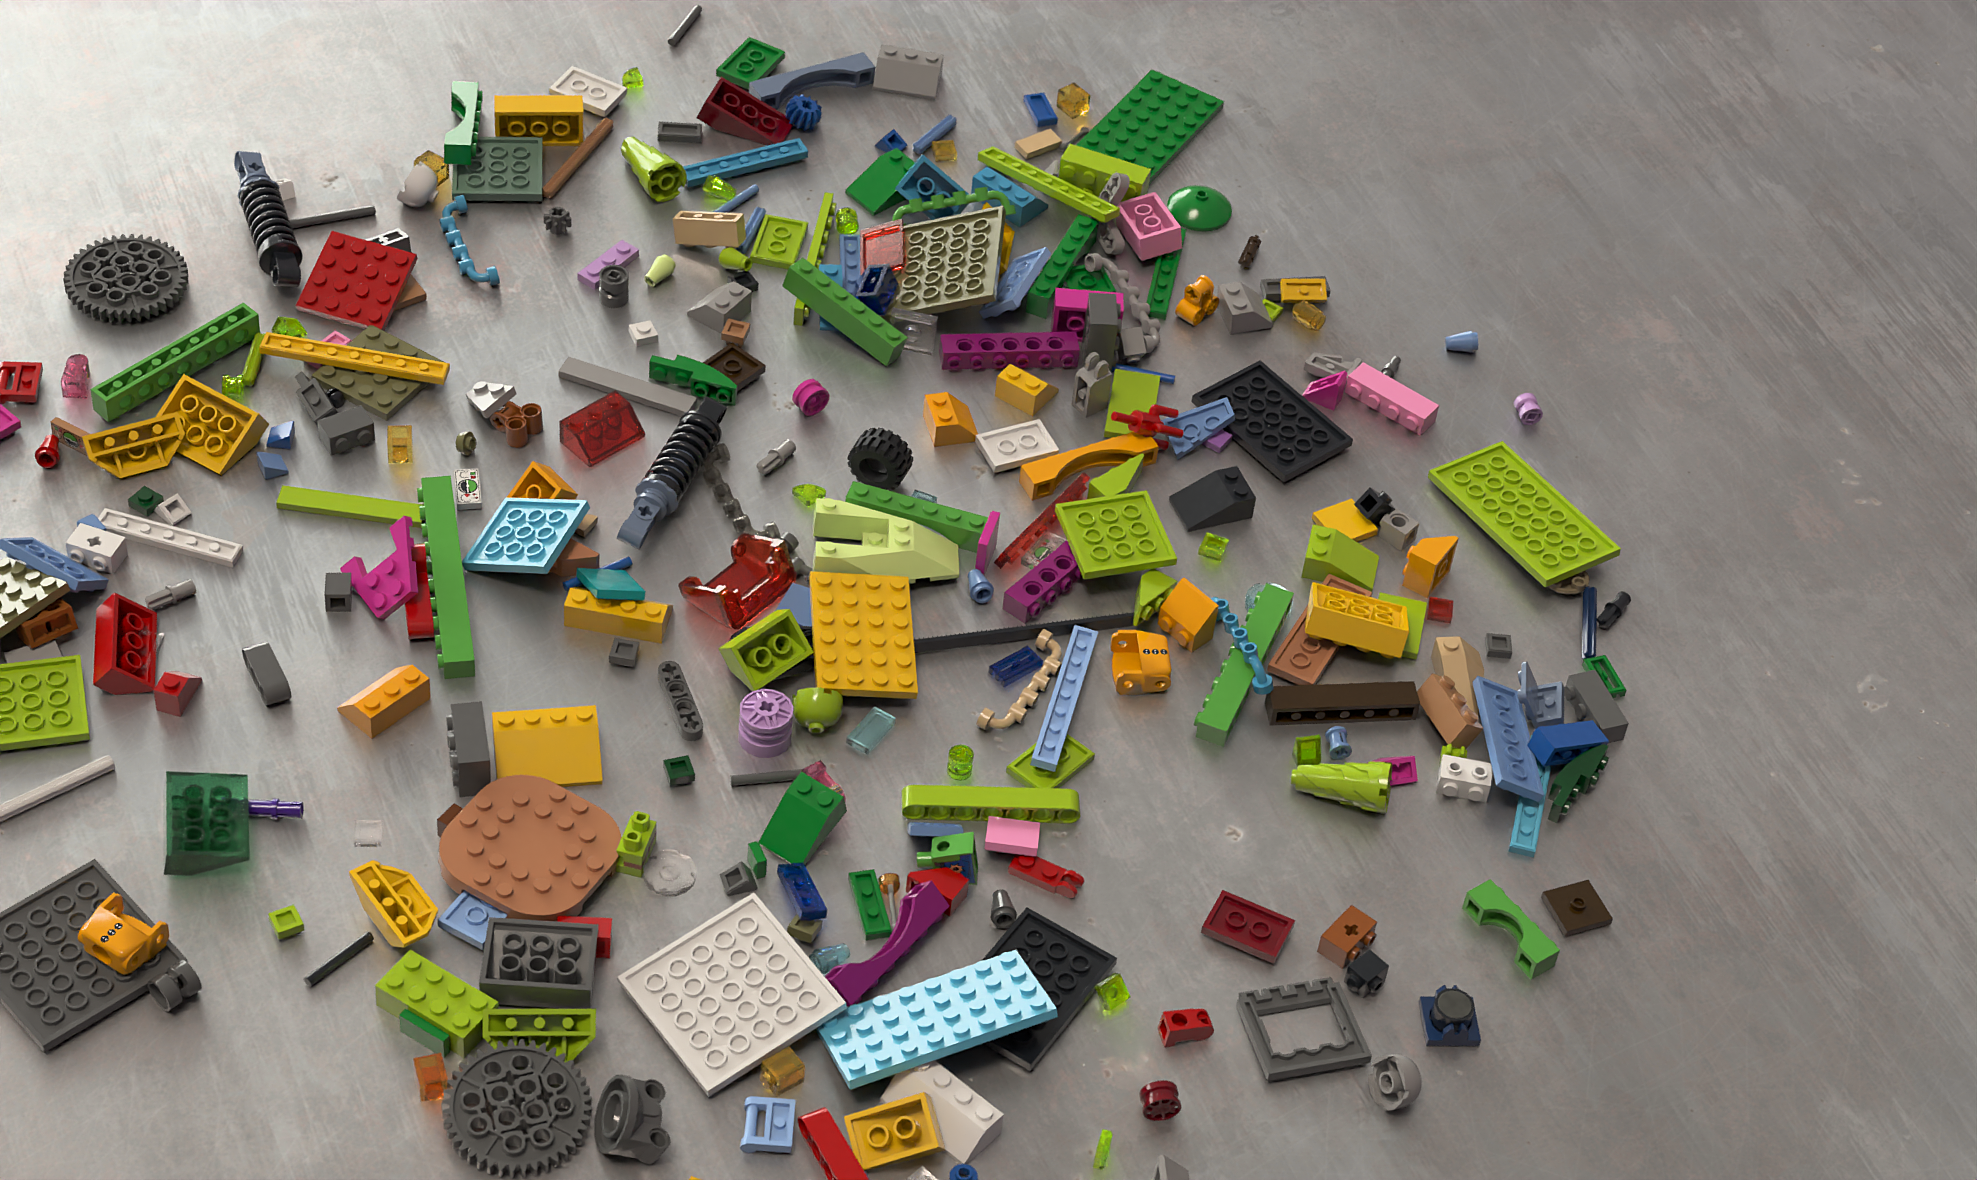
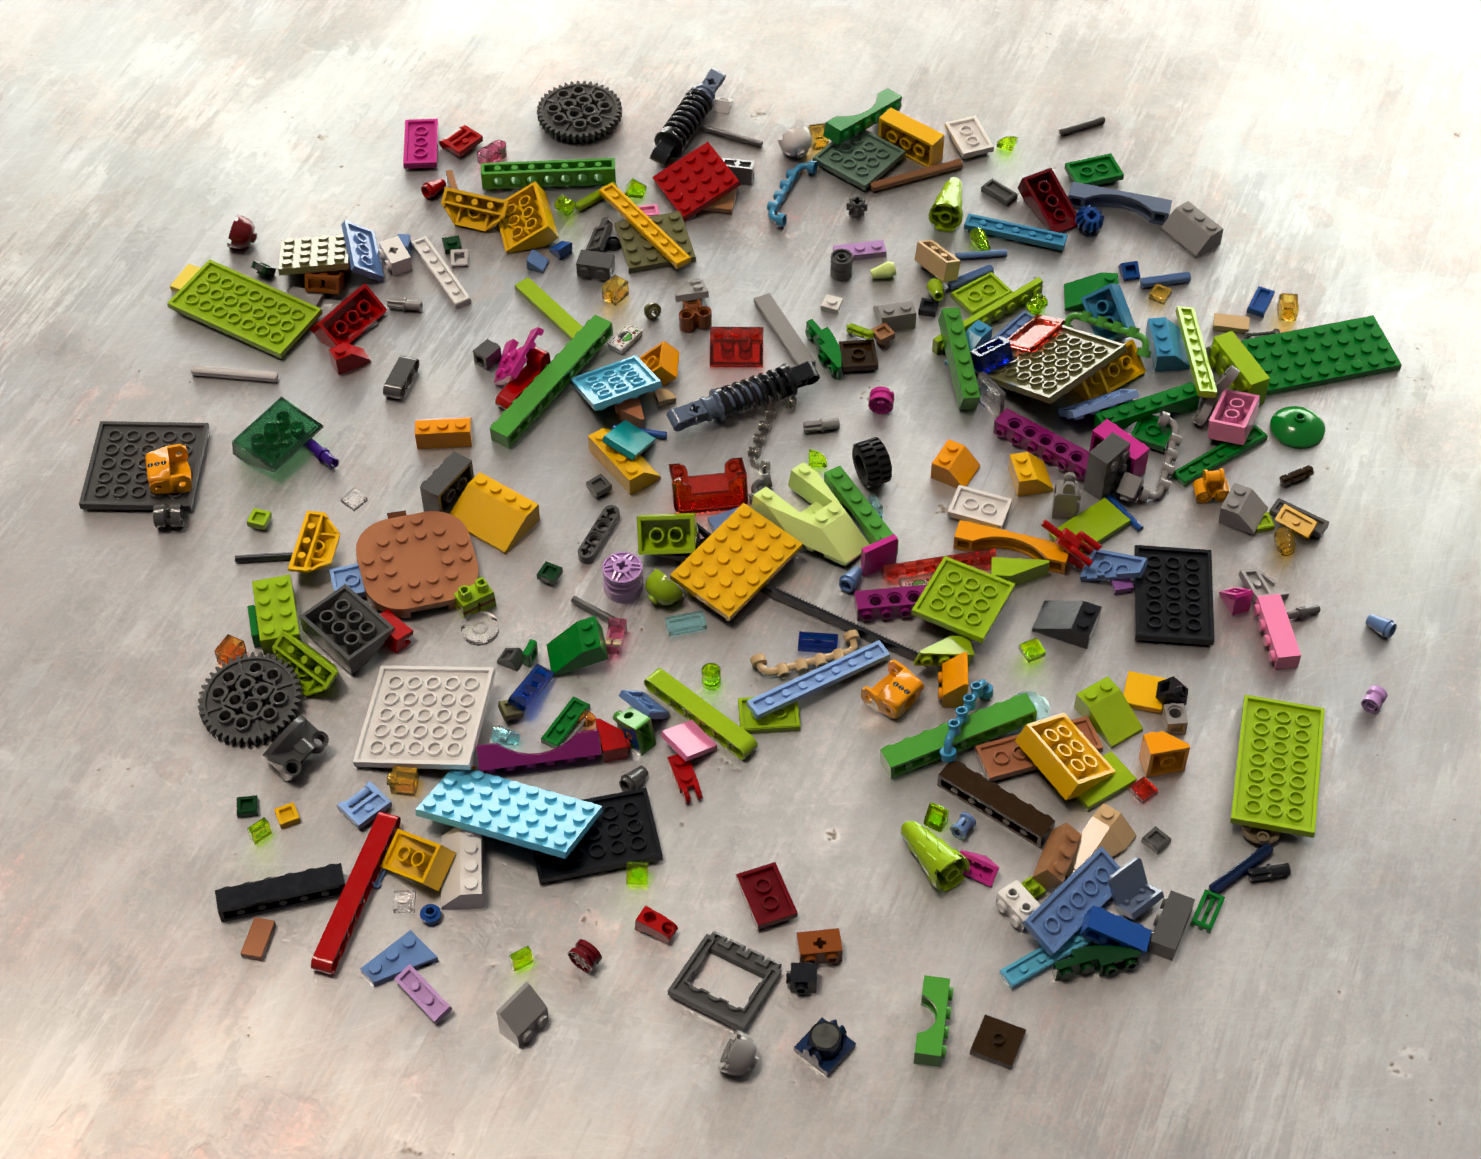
camera: 50 degrees right, 5 degrees up
none -> lime axle [846,323,874,340]

